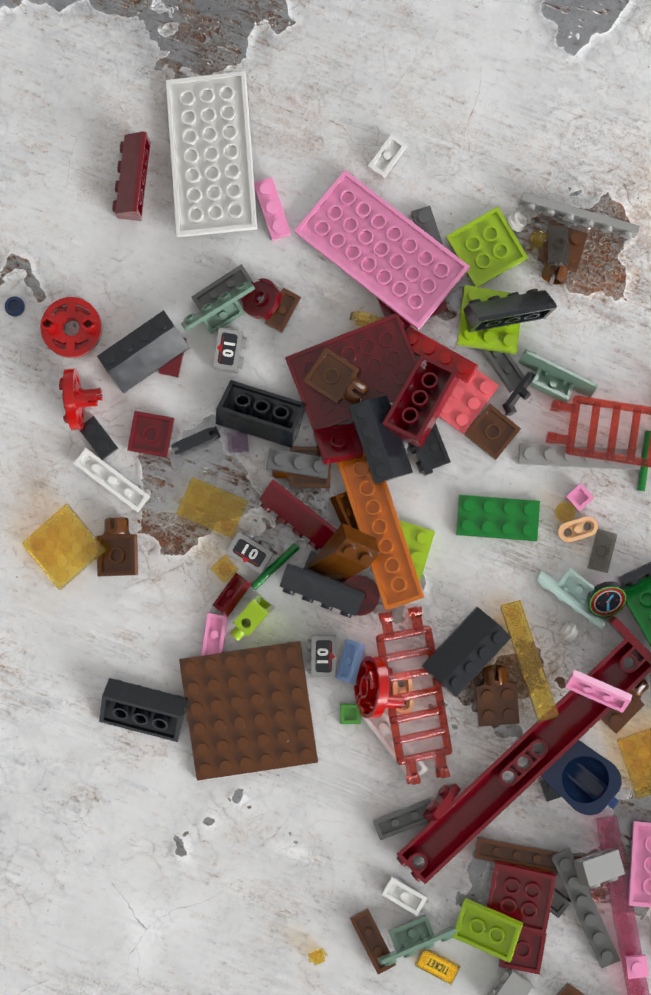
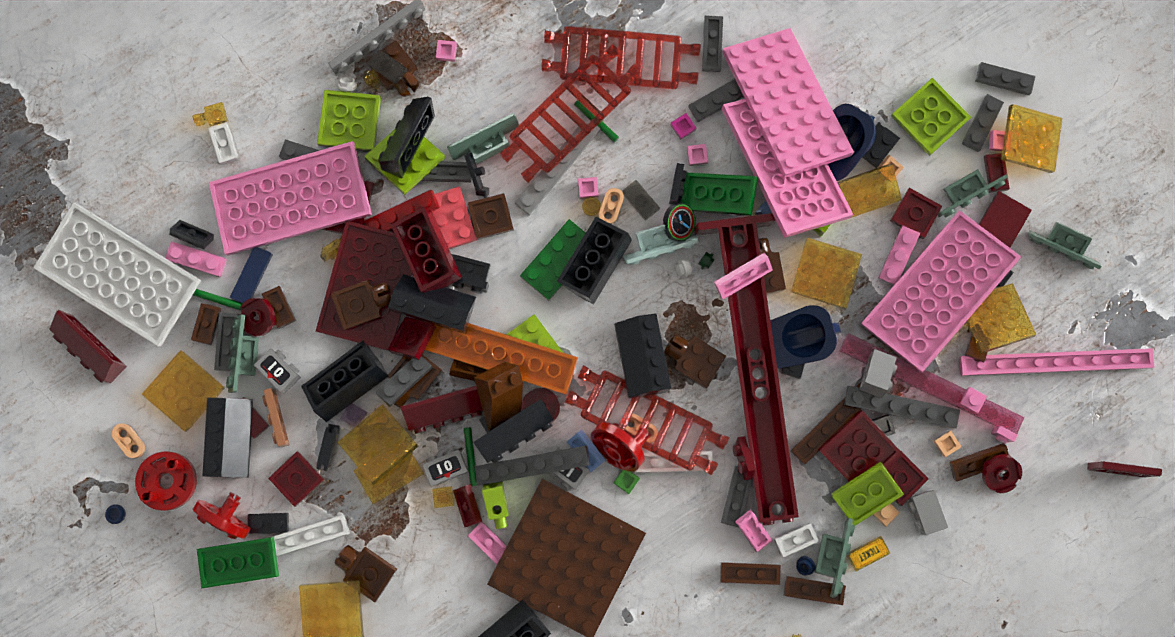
camera: 60 degrees left, 5 degrees down
clear yellow plate [500,600,559,722] -> none
none -> light nougat plate [112,423,145,458]
none -> clear yellow plate [142,350,226,432]
none -> black plate [169,220,214,250]
none -> reddish brown plate [191,303,222,345]
none -> clear yellow plate [192,102,228,127]
none -> green bar [193,289,243,310]
none -> green plate [197,537,279,589]
none -> dark blue tile [230,247,273,303]
none -> nougat plate [262,388,290,447]
none -> clear yellow plate [337,404,418,485]
none -> bright pink plate [436,40,457,62]
none -> dark grey plate [474,446,590,486]
none -> black slope [557,217,632,305]
none -> dark green plate [698,252,714,270]
none -> reddish brown plate [720,562,781,585]
none -> bright pink plate [735,510,773,552]
none -> dark blue plate [796,556,816,576]
none -> light nougat plate [873,504,900,527]
none -> light nougat plate [933,431,962,457]

